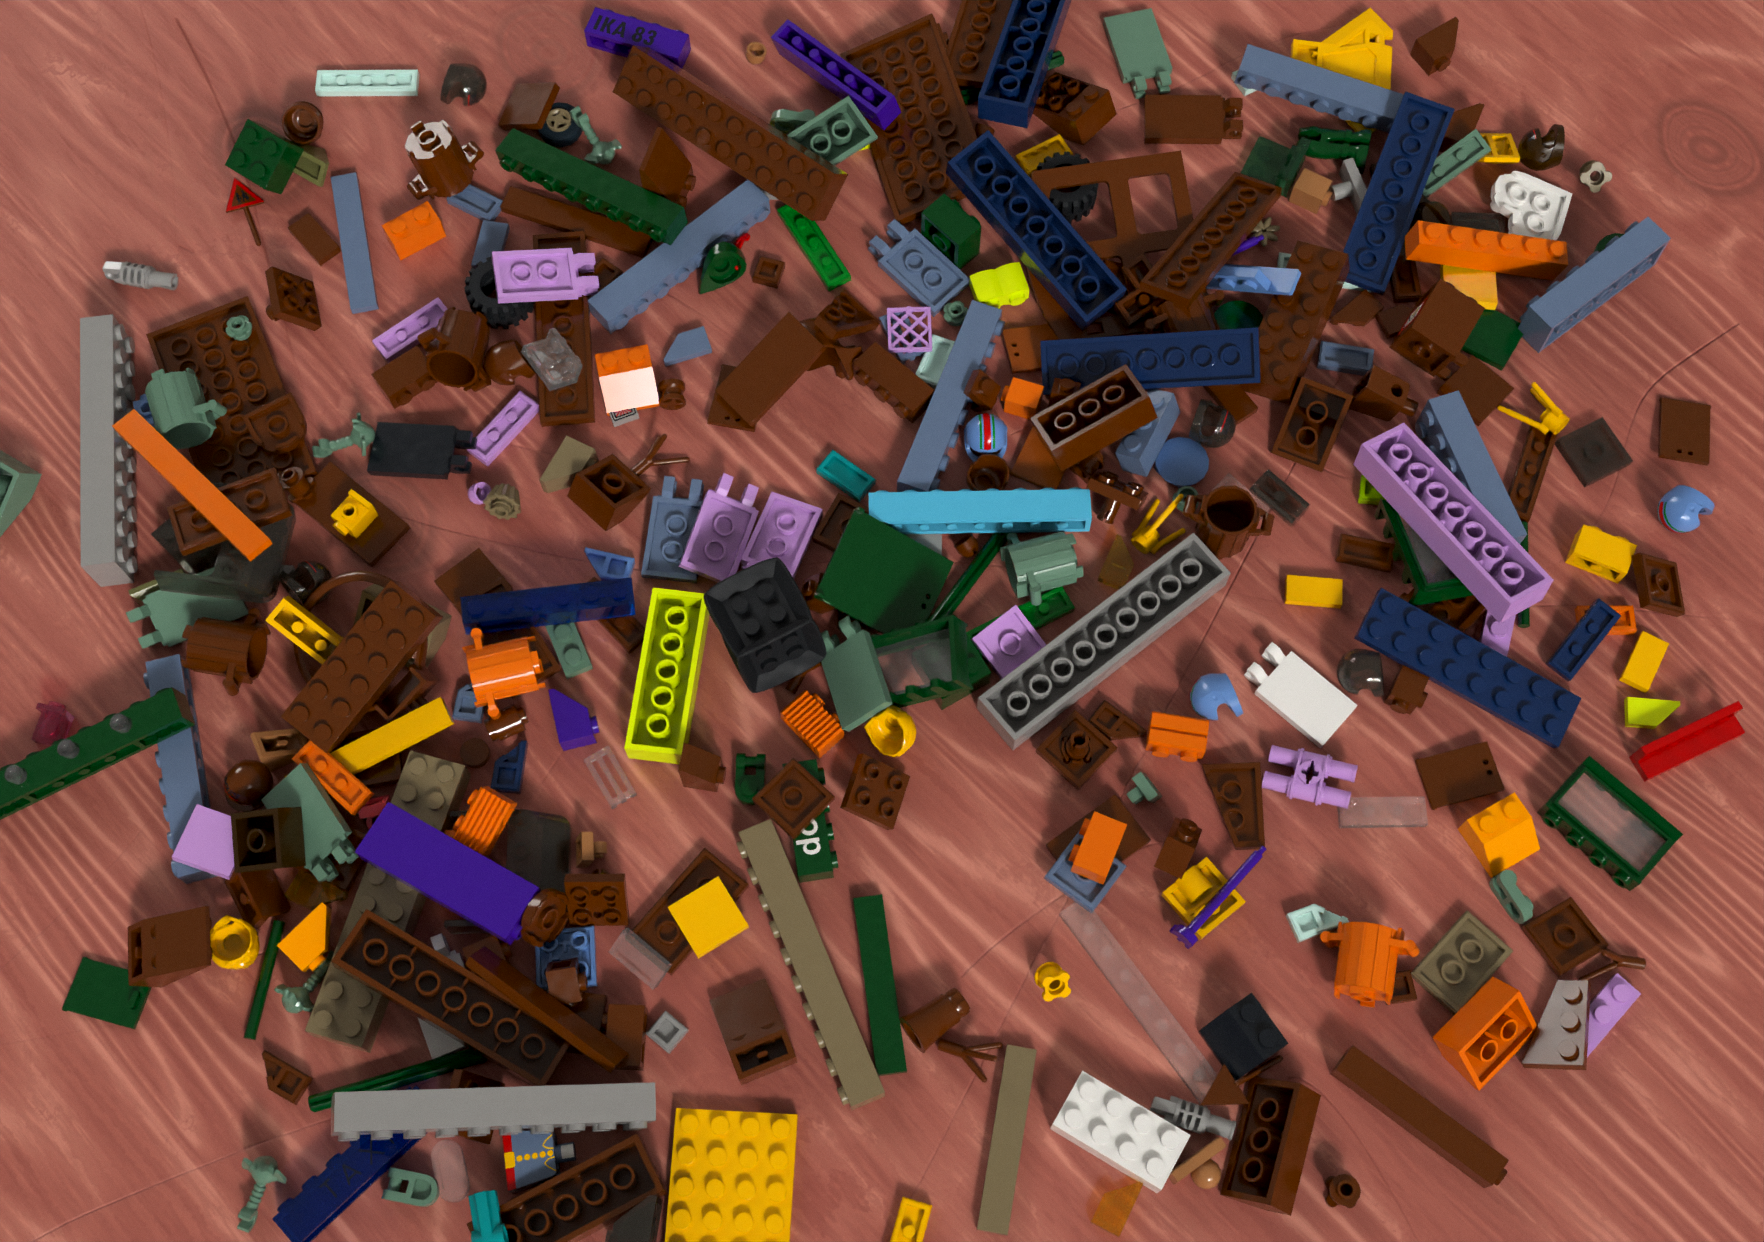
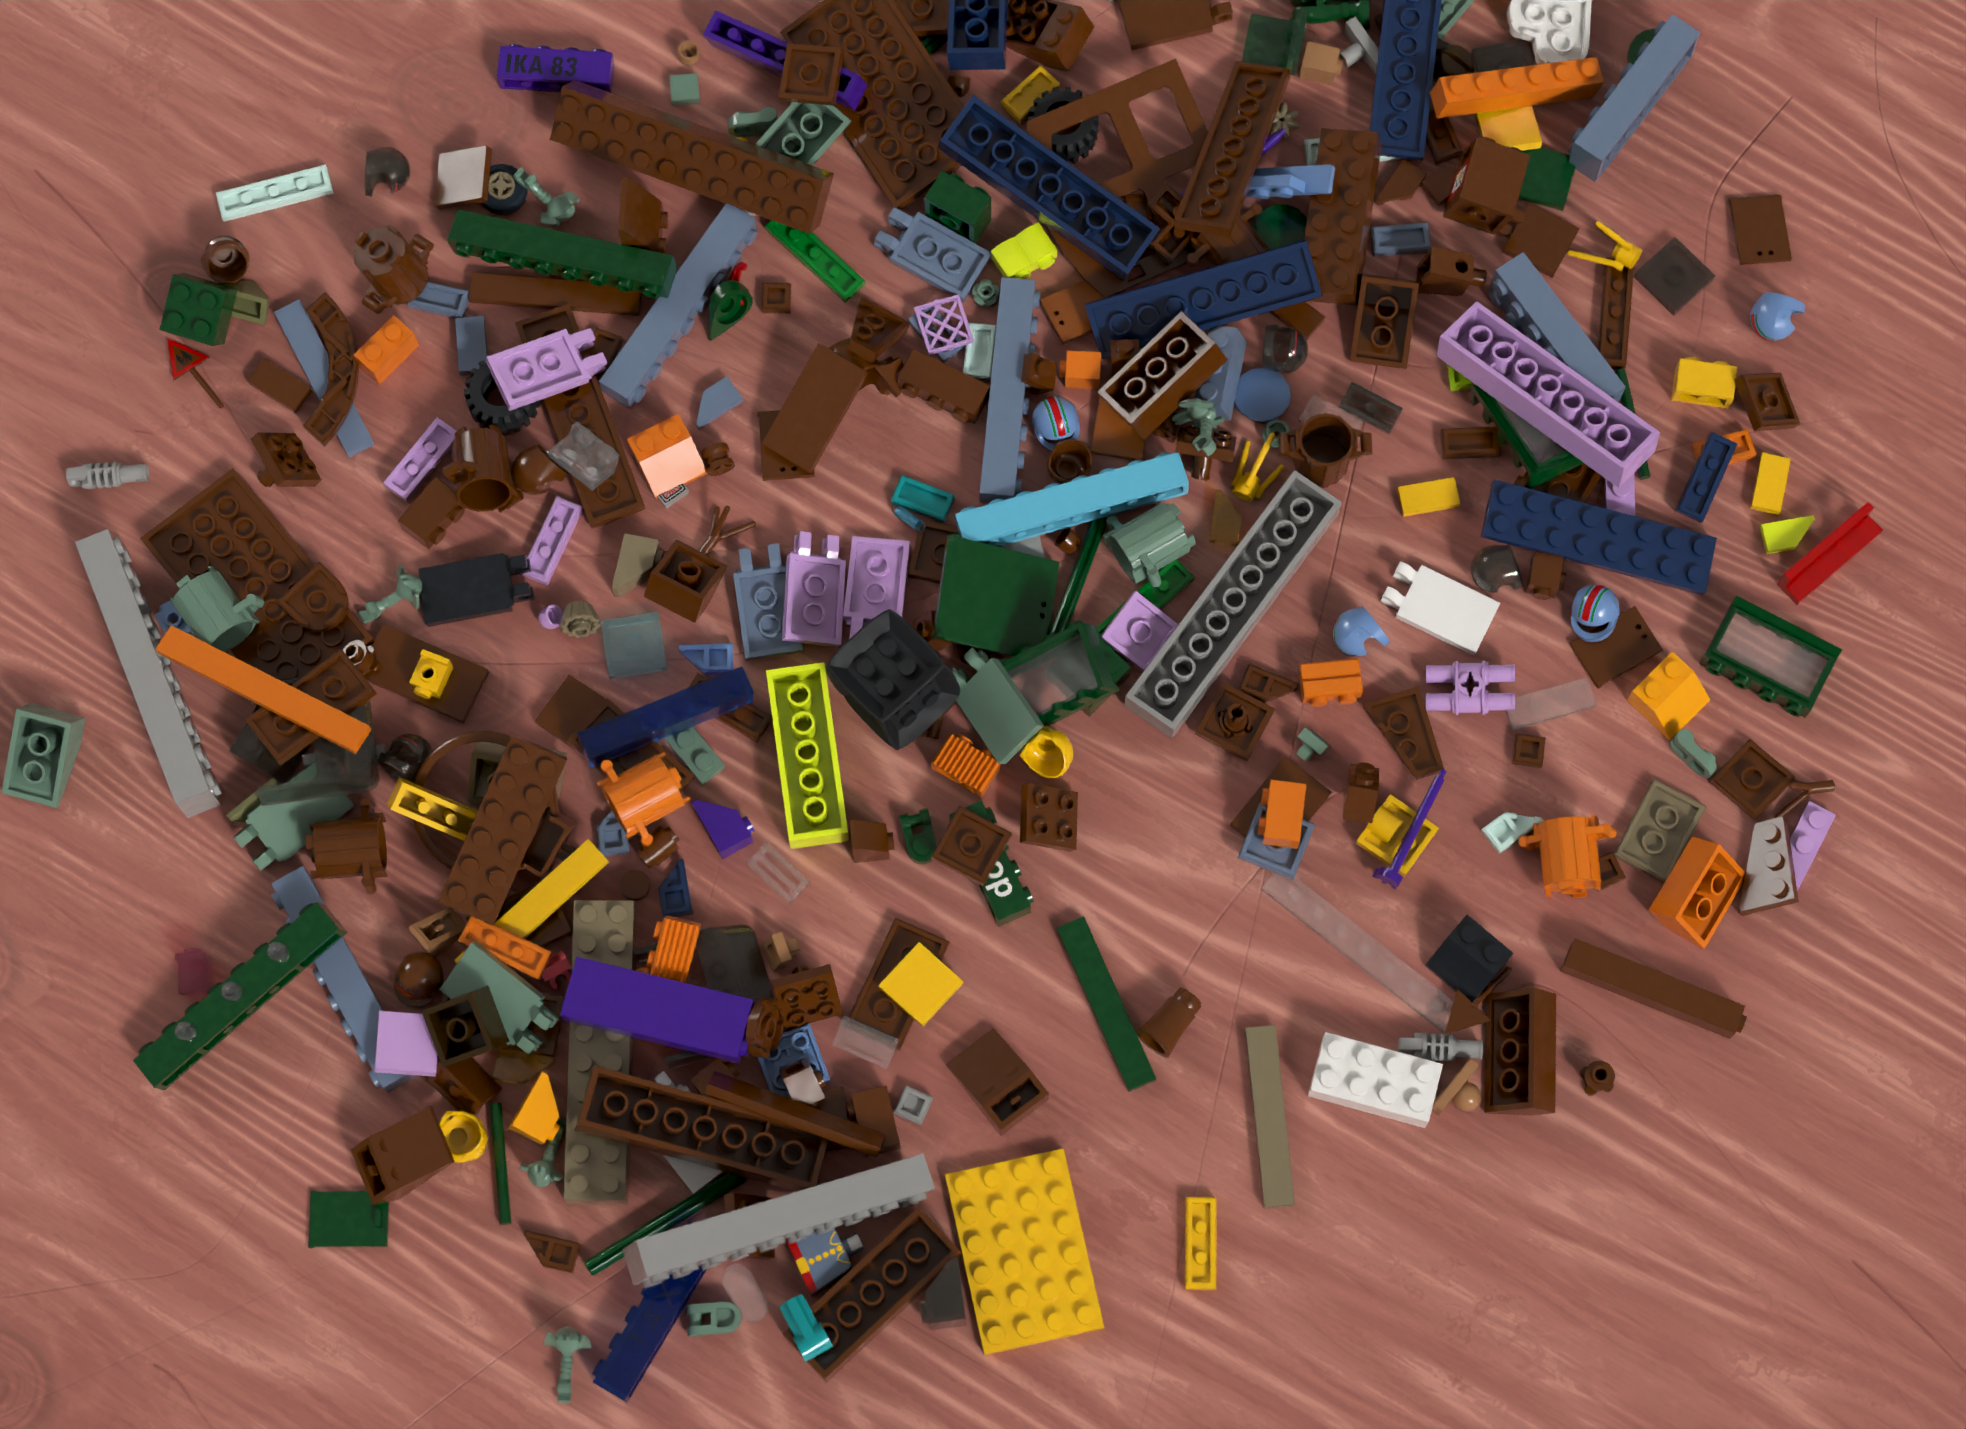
camera: 15 degrees left, 5 degrees up
sand green plate [226,315,252,341] -> none
dark tan brick [736,819,885,1110] -> none
reddish brown plant [938,1038,1003,1083] -> none
yellow brick [1034,962,1071,1002] -> none
clear yellow tile [1090,1182,1143,1237] -> none
none -> reddish brown tile [303,292,359,447]
none -> clear light blue tile [601,612,668,679]
none -> sand green tile [669,73,700,105]
none -> reddish brown tile [778,43,844,106]
none -> medium azure piece [892,504,925,532]
none -> sand green piece [1172,398,1224,456]
none -> reddish brown tile [1512,733,1546,768]
none -> medium blue helmet [1571,584,1620,642]

